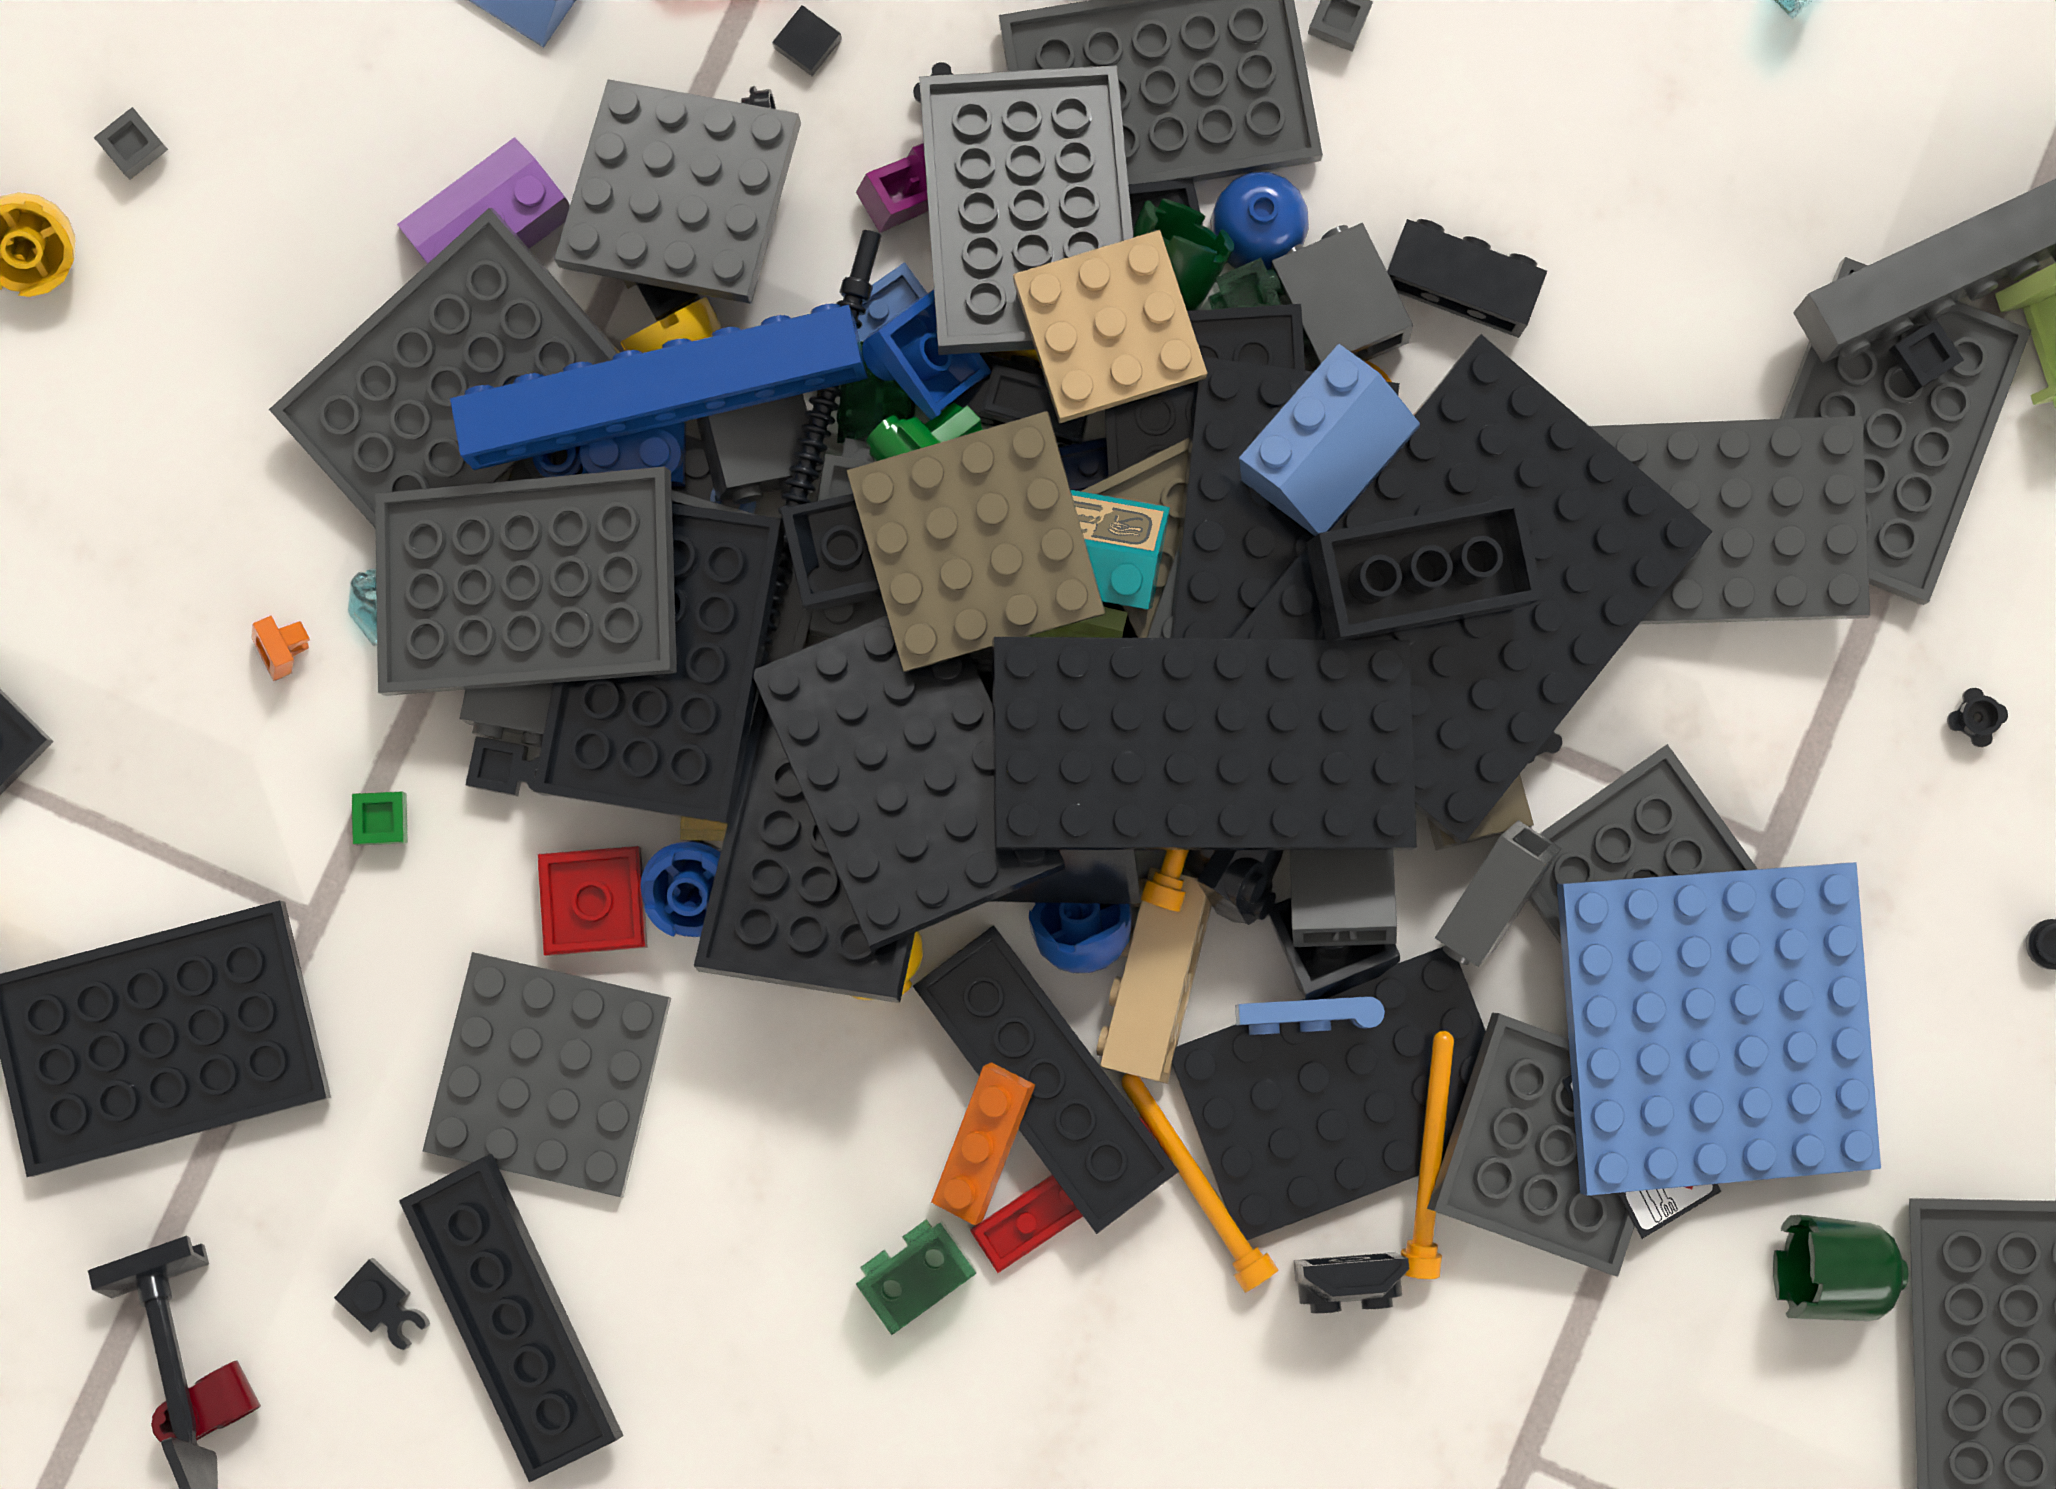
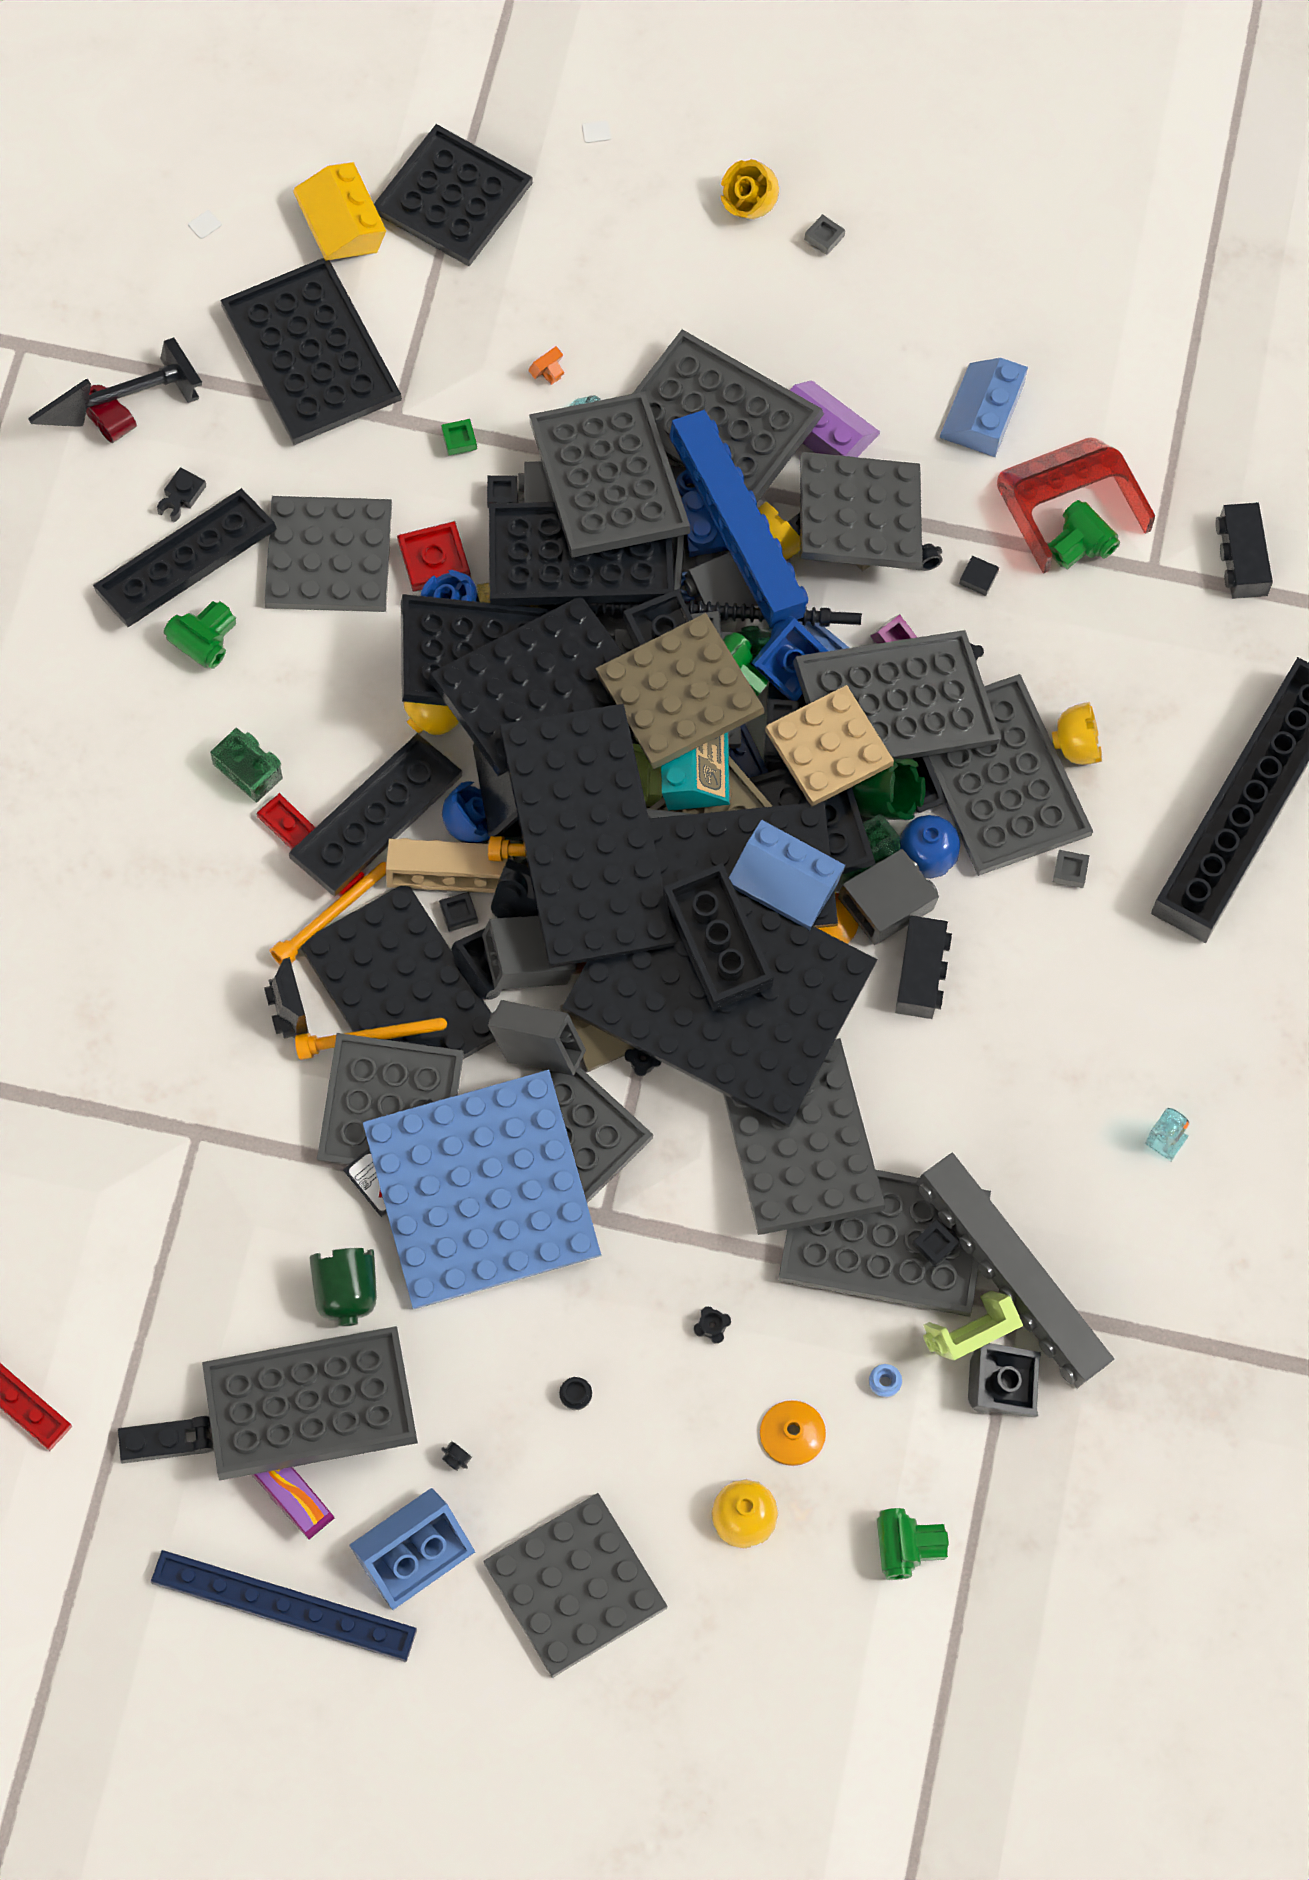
camera: 75 degrees right, 15 degrees down
orange plate [931,1062,1035,1226] -> none
medium blue plate [1235,997,1385,1035] -> none
none -> green piece [163,601,236,669]
none -> black tile [439,892,479,932]

